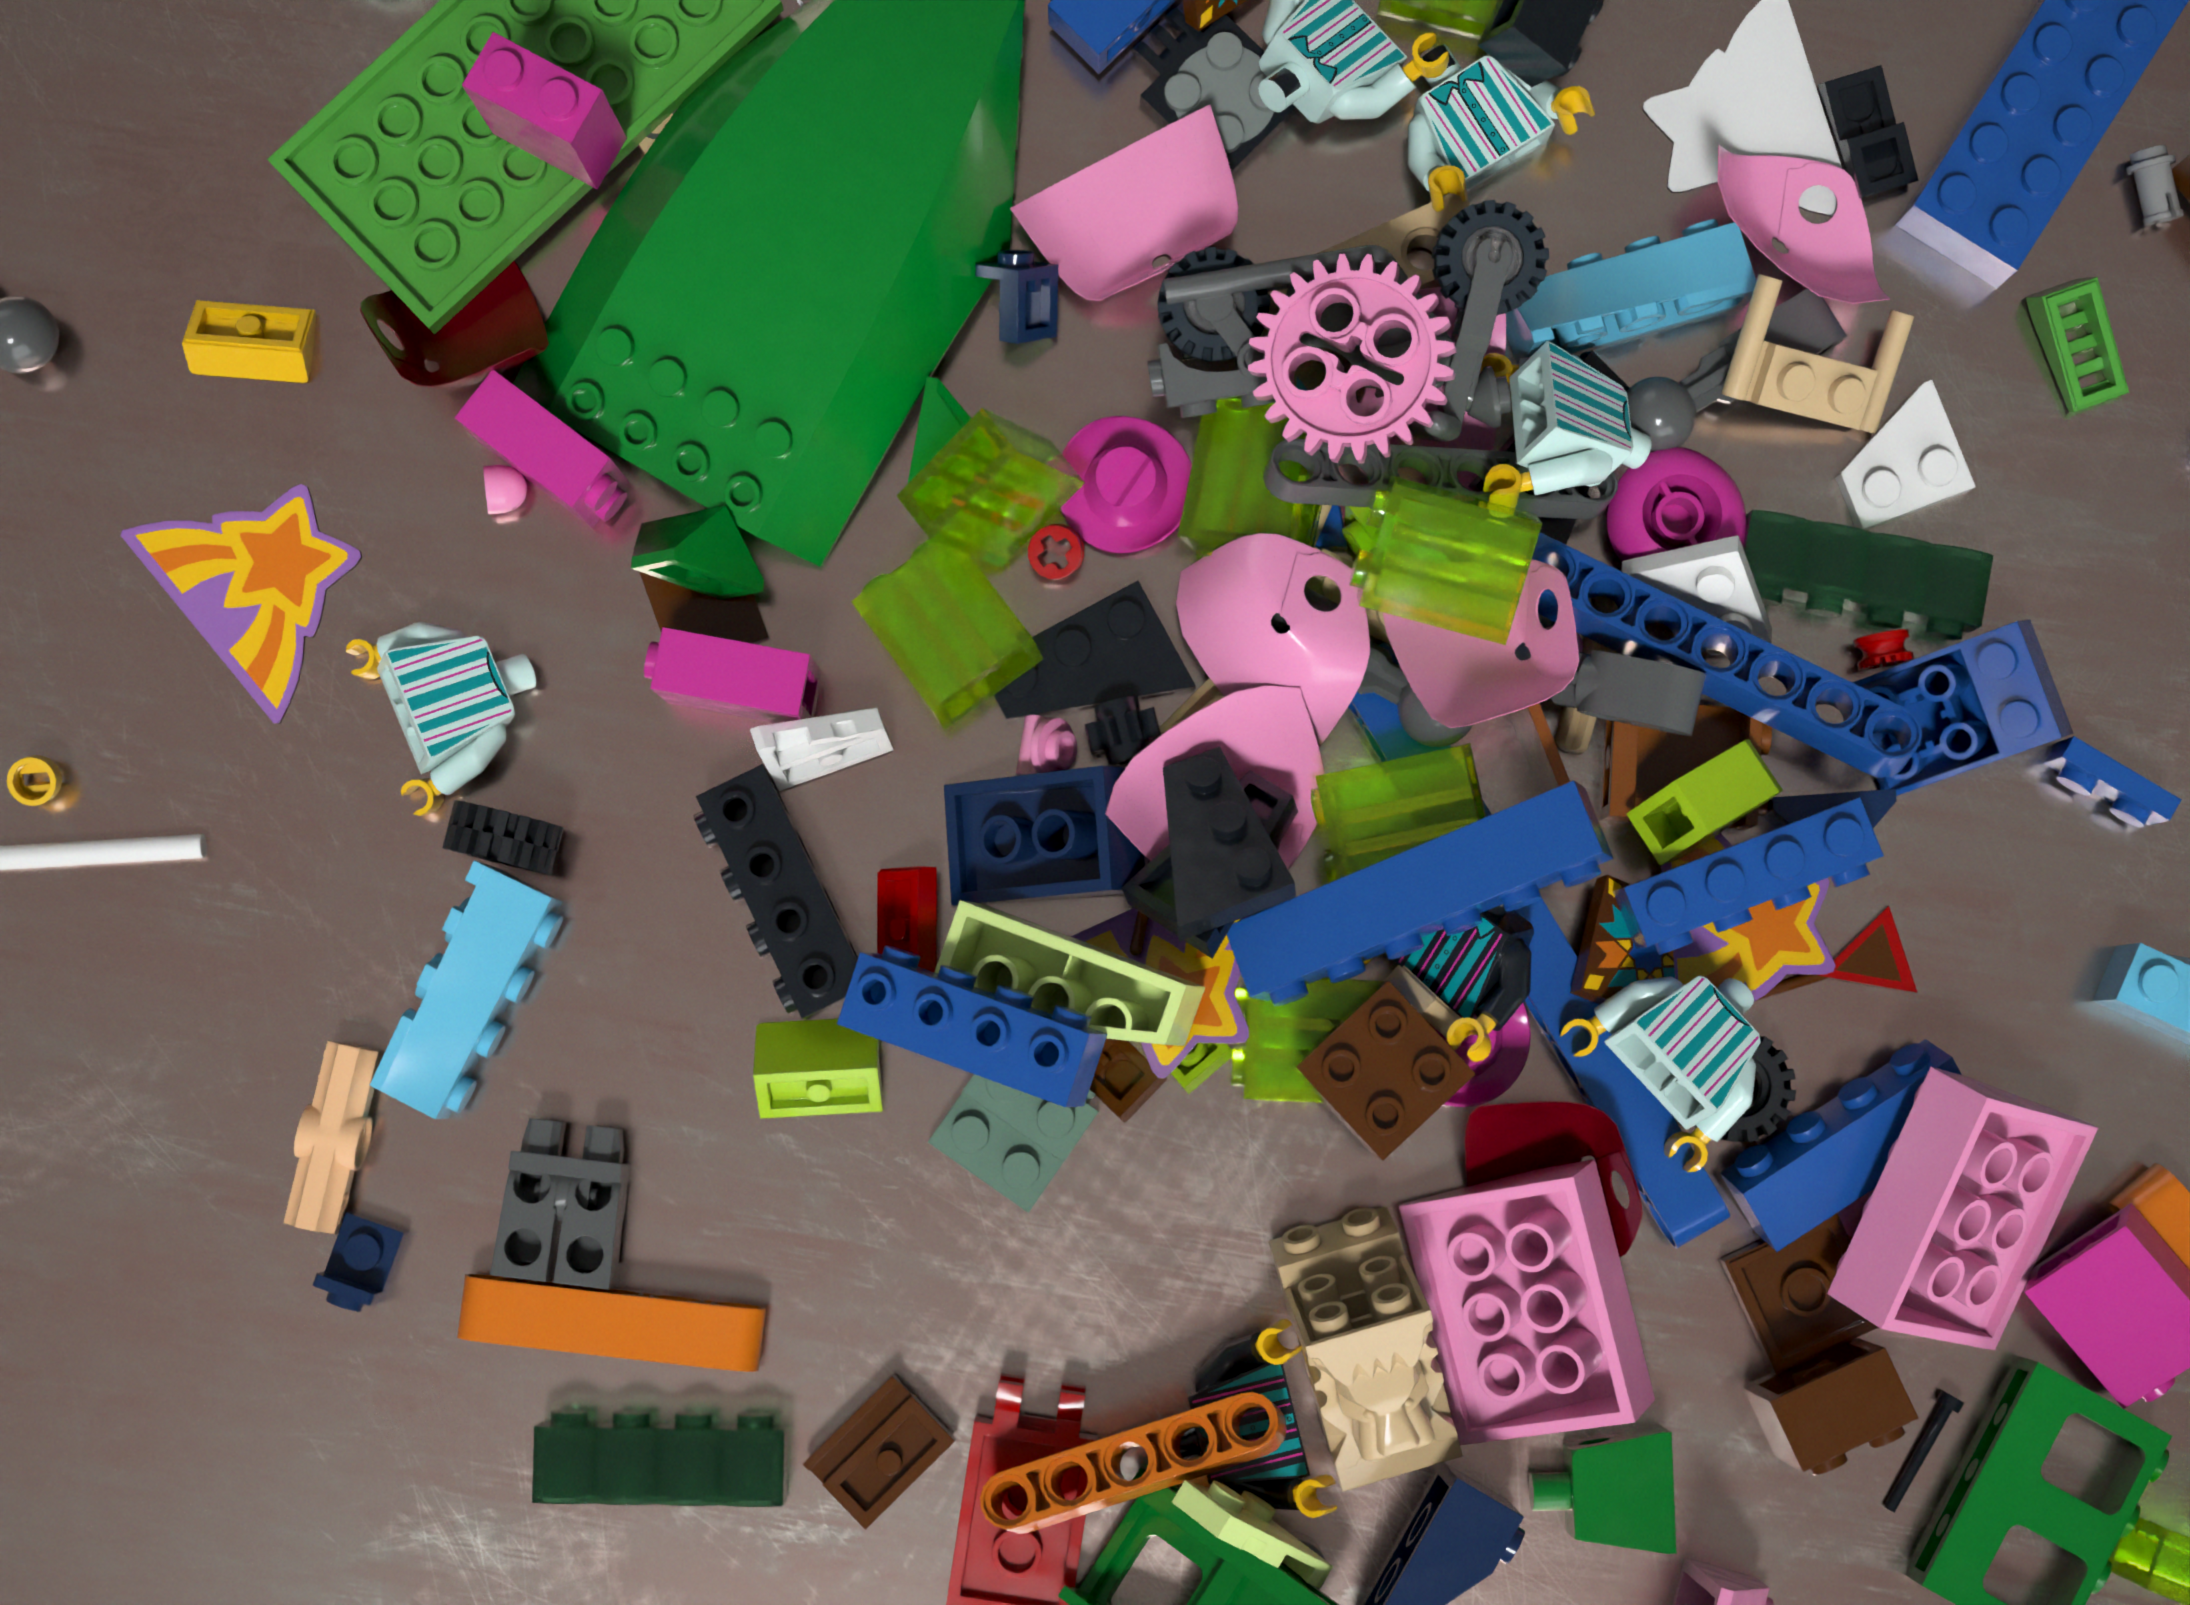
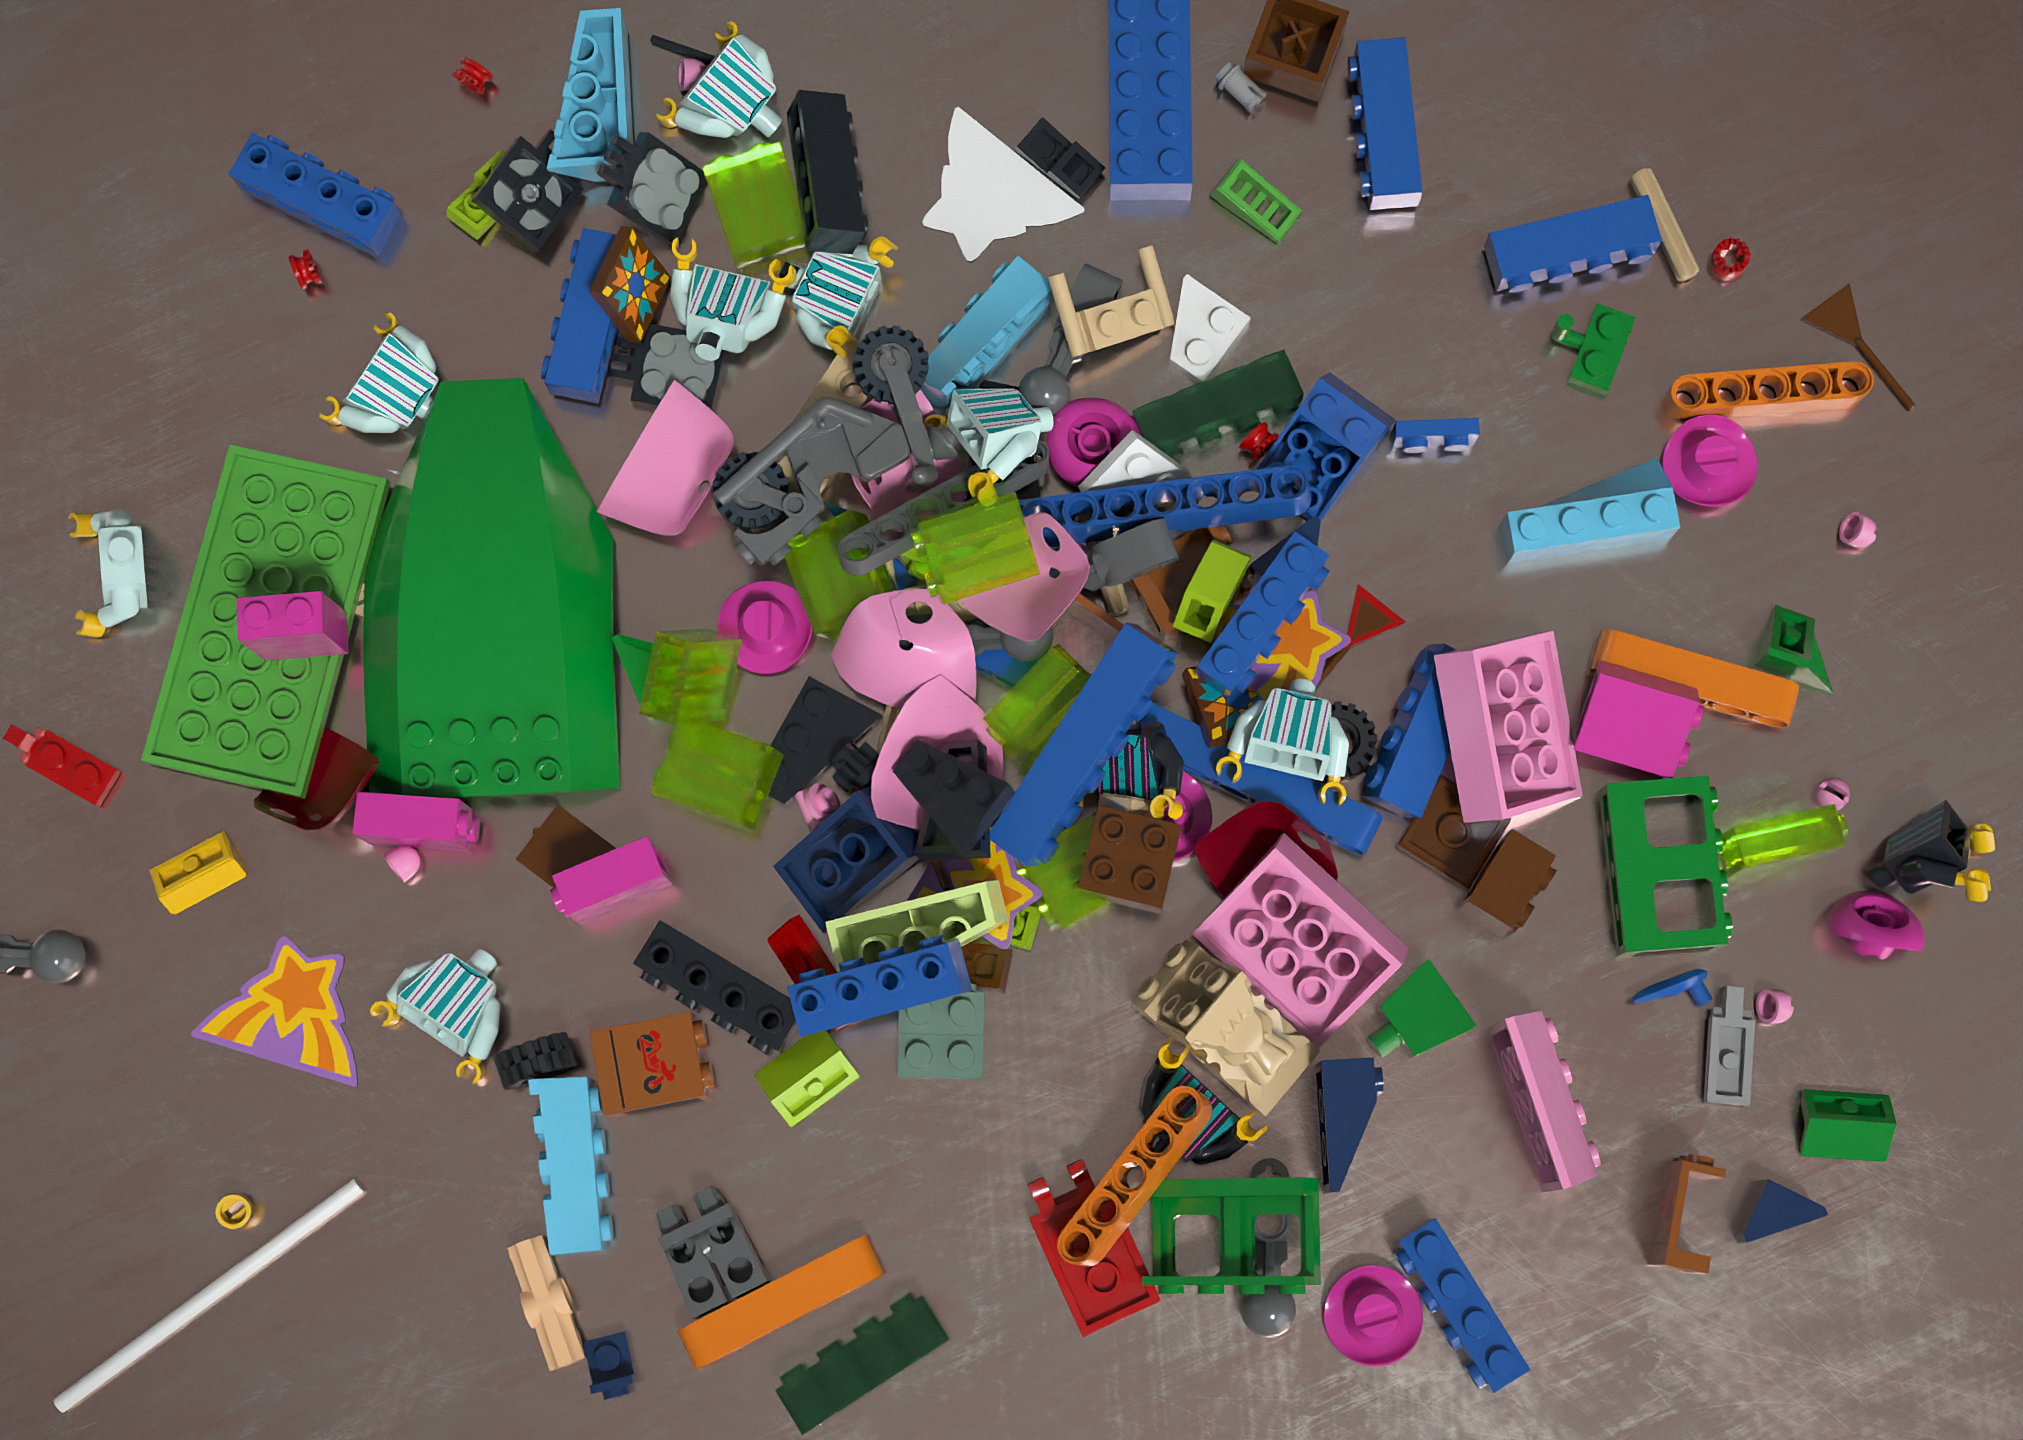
camera: 30 degrees left, 5 degrees down
green slope [631,505,764,600] -> none
white wing [750,708,894,791] -> none
reddish brown plate [803,1374,956,1530] -> none
dark blue bracket [975,249,1058,344] -> none
red bush [1028,524,1085,579] -> none
yellowish green wing [1172,1480,1333,1588] -> none
bright pink gear [1248,254,1456,464] -> none
bright pink piece [1718,145,1890,304] -> none
black piece [1884,1390,1964,1513] -> none
none -> red hinge [2,724,121,807]
none -> dark orange panel [589,1011,715,1118]

